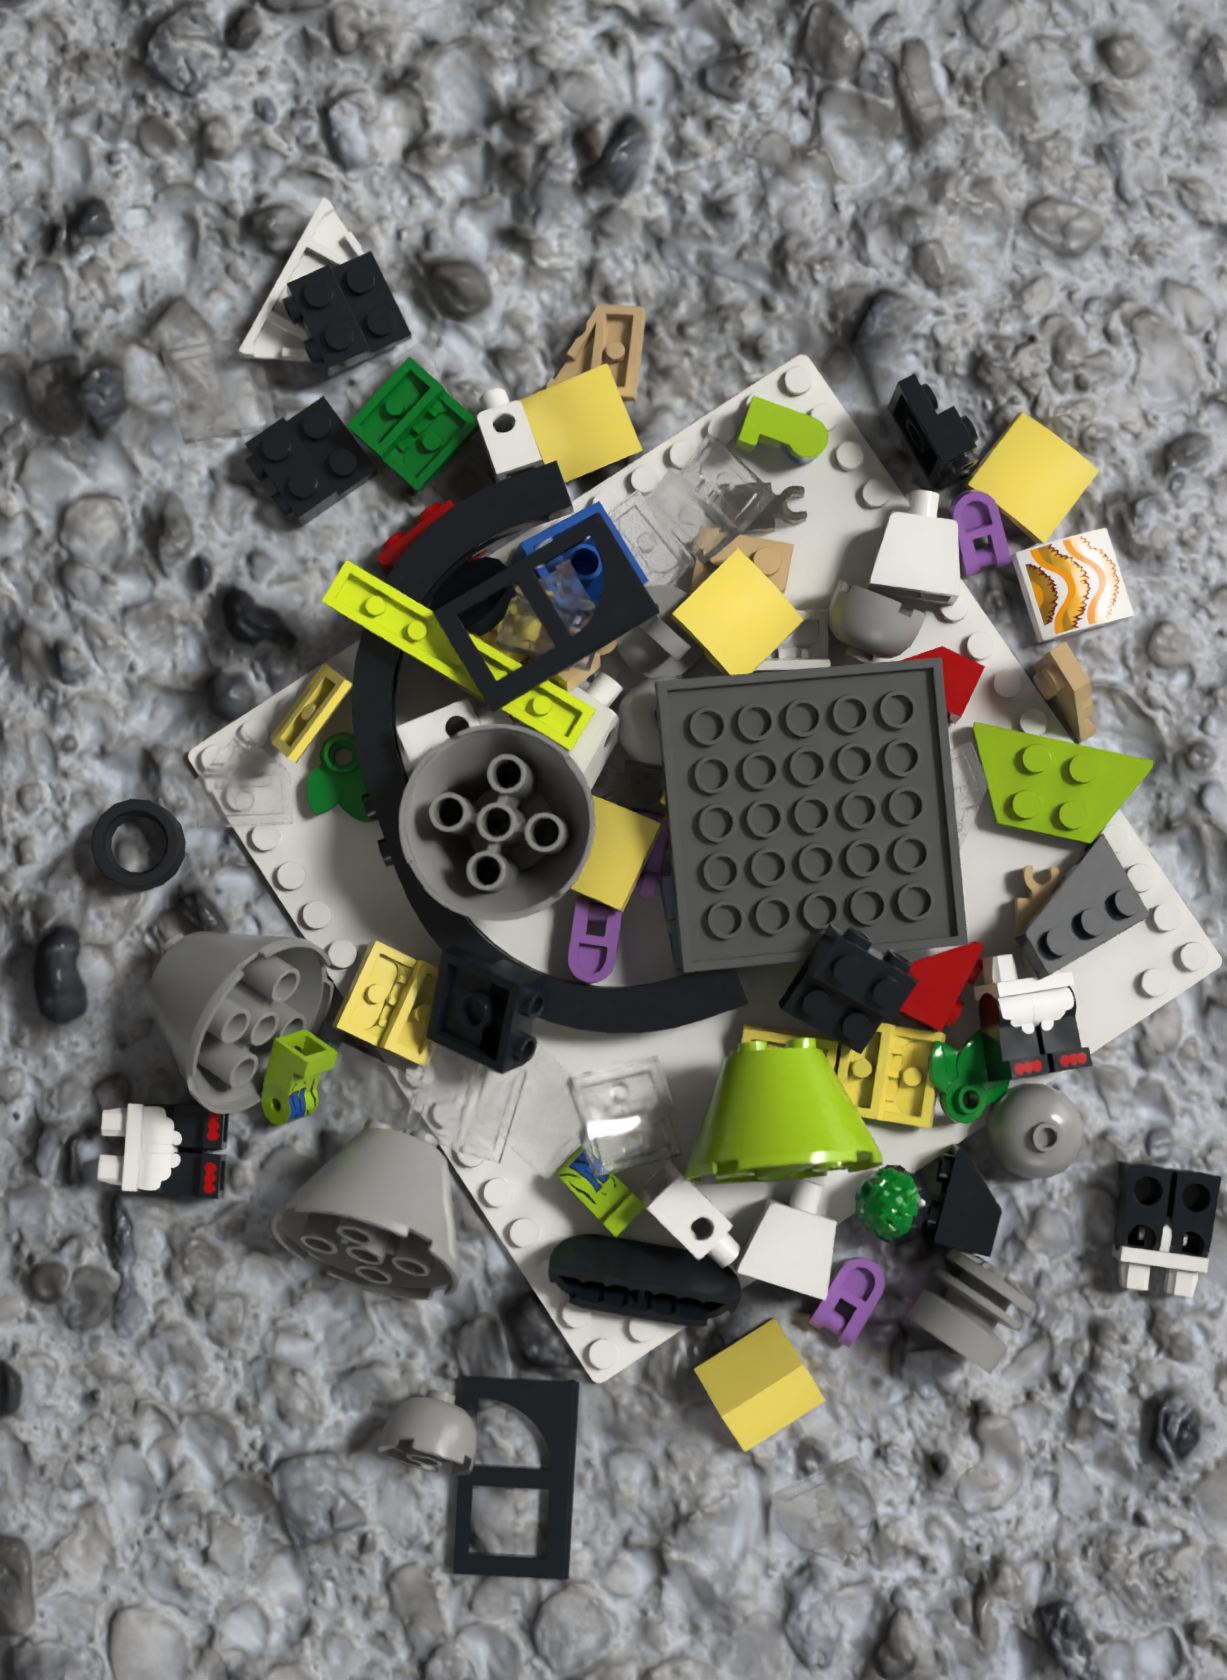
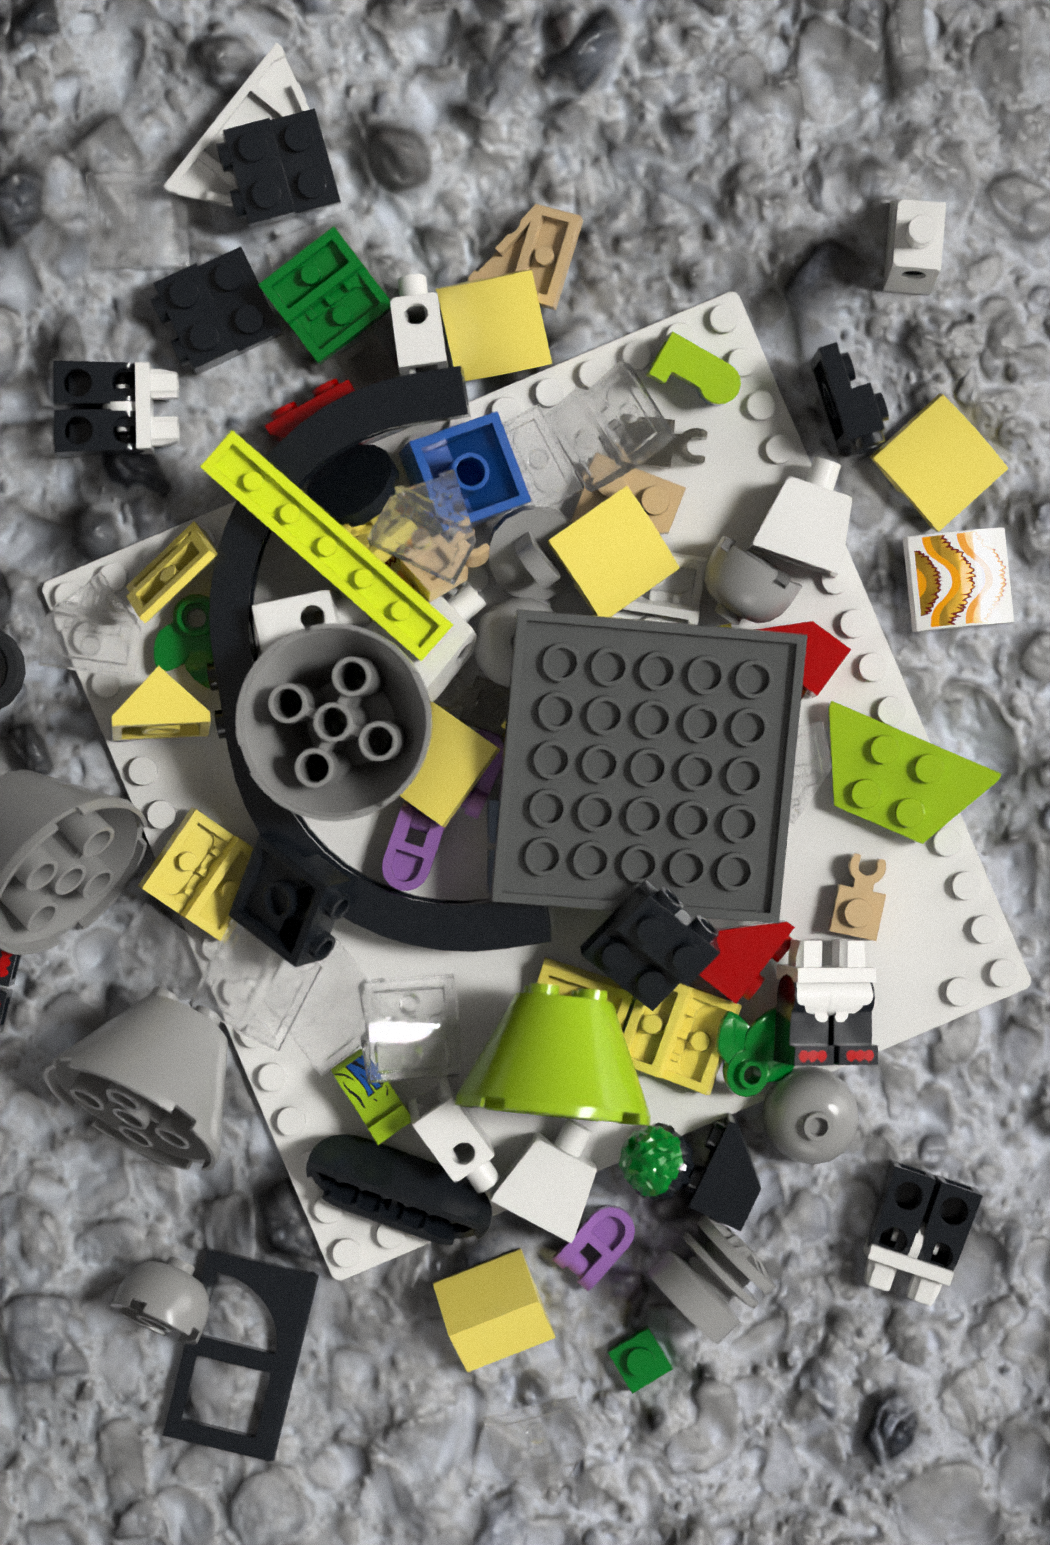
camera: 10 degrees right, 5 degrees up
lime leg [261,1029,338,1125] -> none
black window [433,513,660,713] -> none
medium lavender plate [949,489,1011,577] -> none
wing [1015,834,1151,980] -> none
tan wing [1033,641,1097,743] -> none
none -> black hips [53,361,180,458]
none -> light yellow slope [112,666,211,741]
none -> green plate [607,1325,673,1394]
none -> white torso [883,199,946,295]

